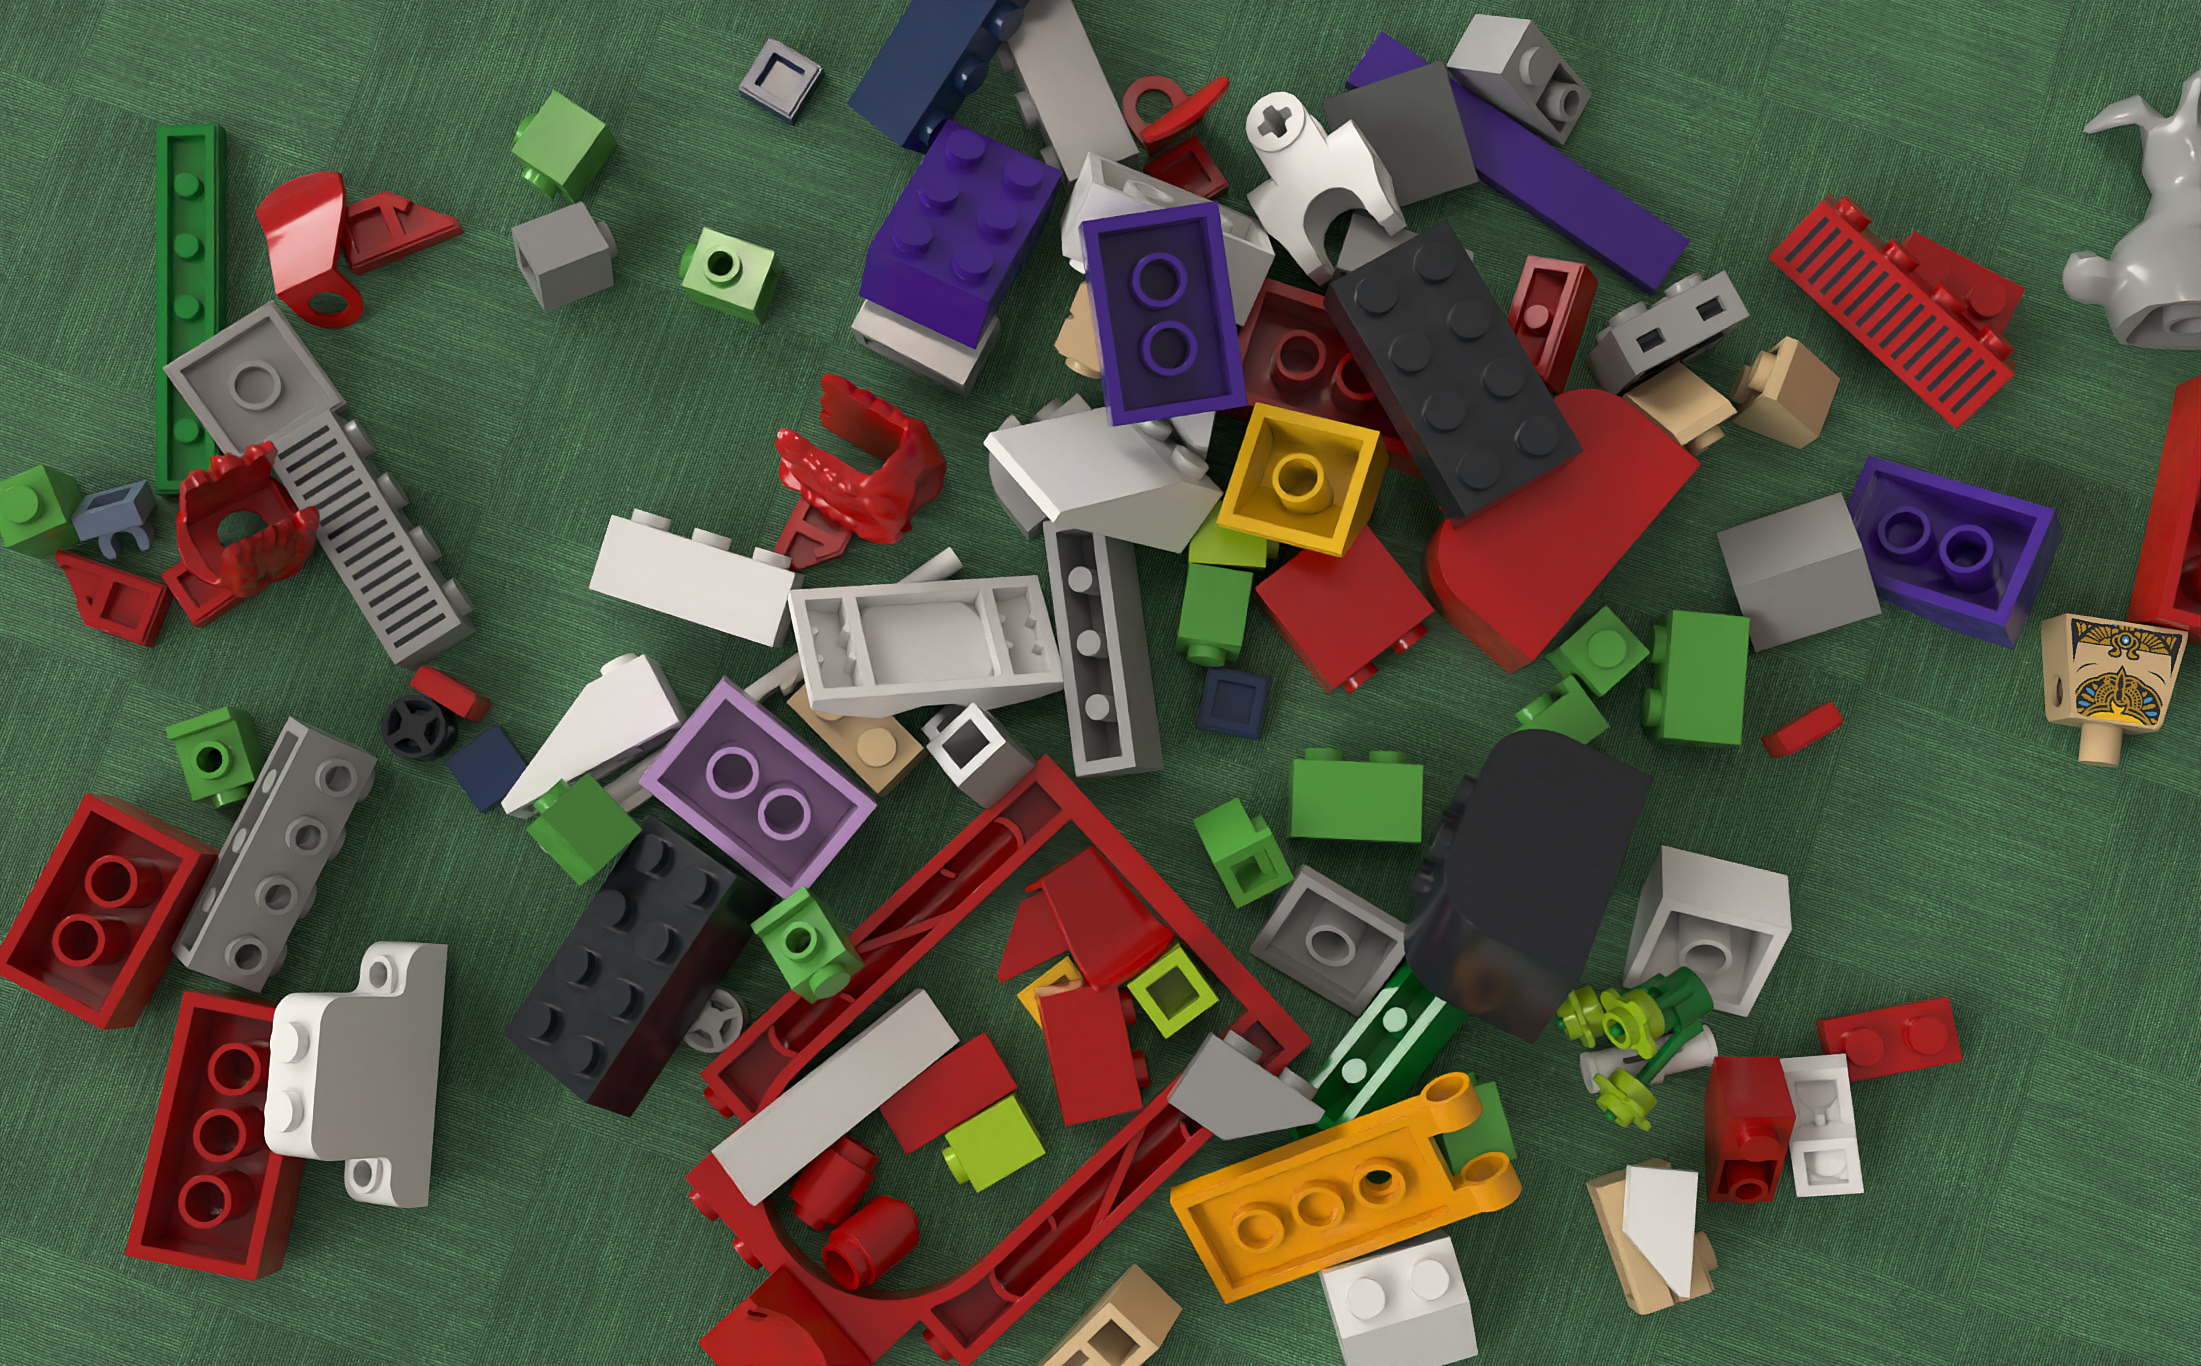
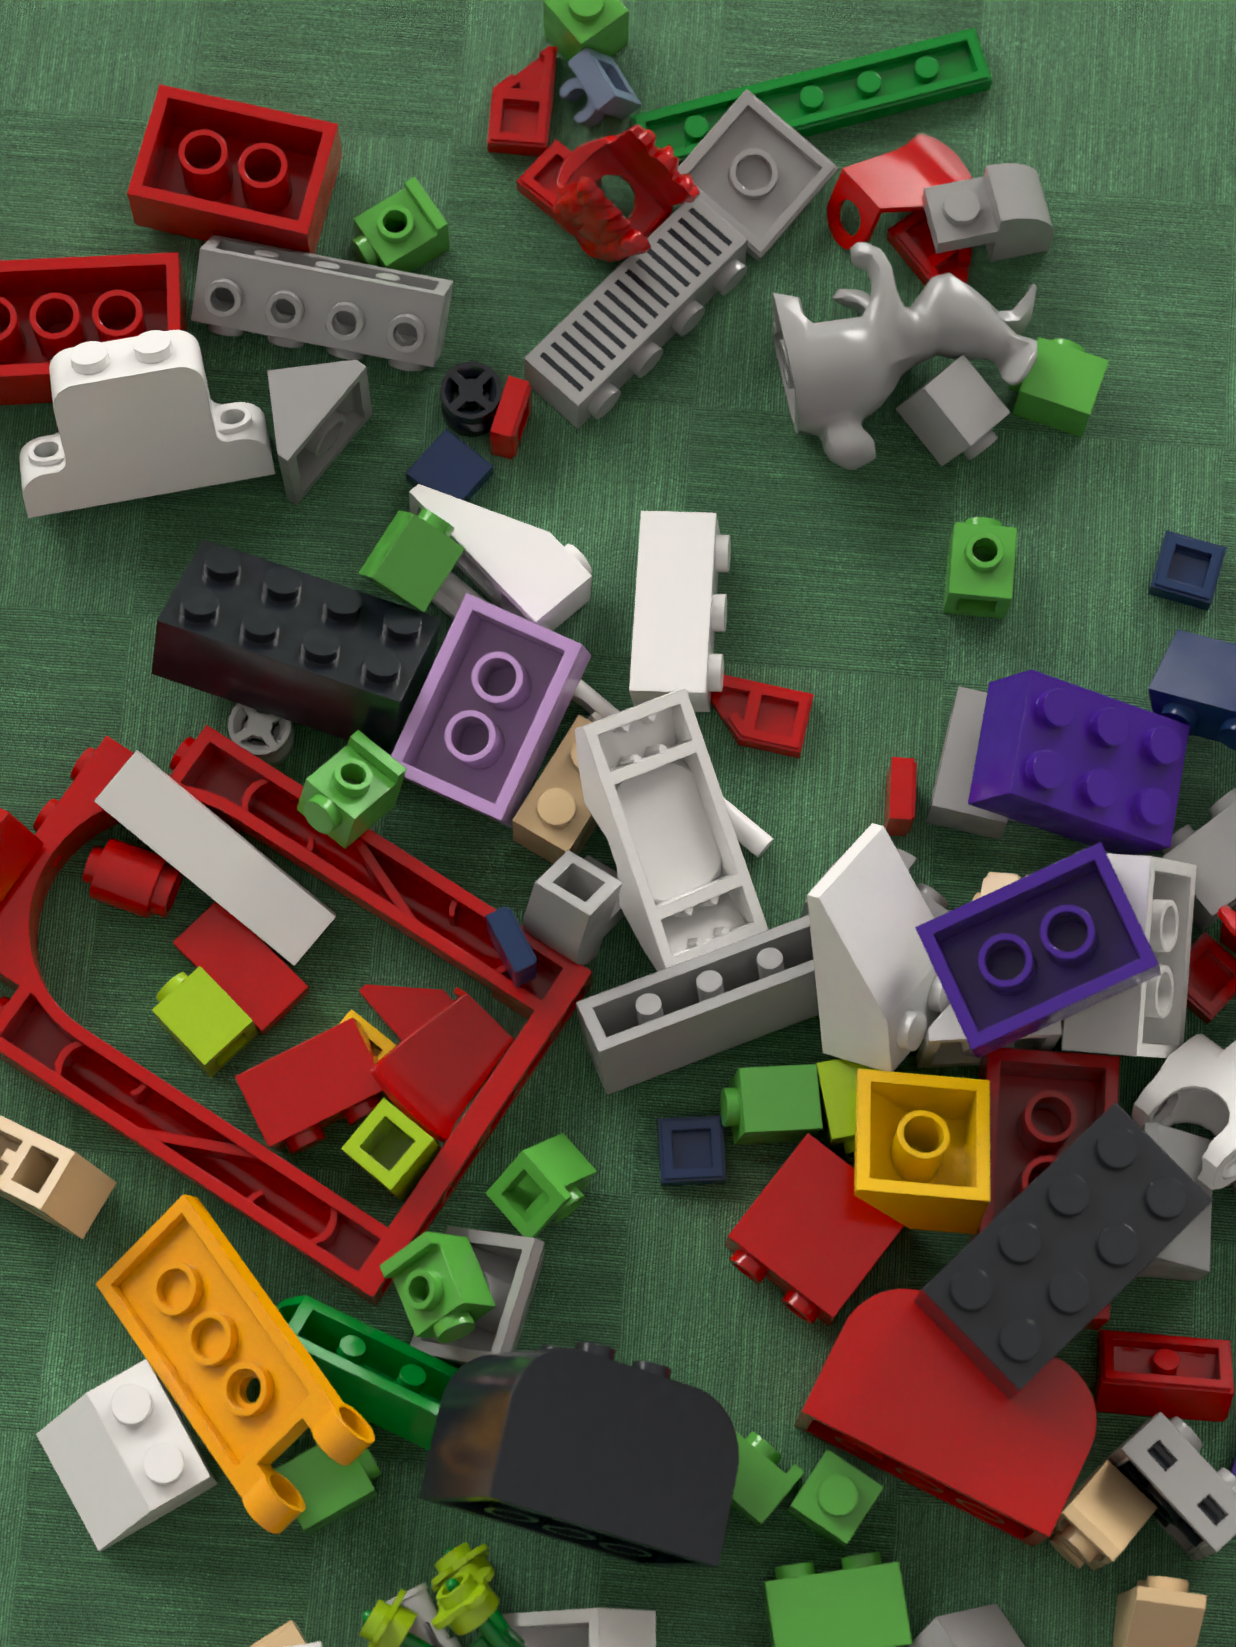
camera: 75 degrees right, 10 degrees down
red piece [774,373,947,546] -> none
red brick [821,1195,919,1290] -> none
light grey slope [1166,1029,1325,1141] -> none
bright green brick [1286,748,1424,844] -> none
none -> light grey slope [267,360,373,506]
none -> bright green brick [380,1231,496,1343]
none -> dark blue tile [485,906,538,988]
none -> light grey animal [771,242,1037,470]
none -> red tile [884,757,917,837]
none -> light grey brick [922,163,1054,262]

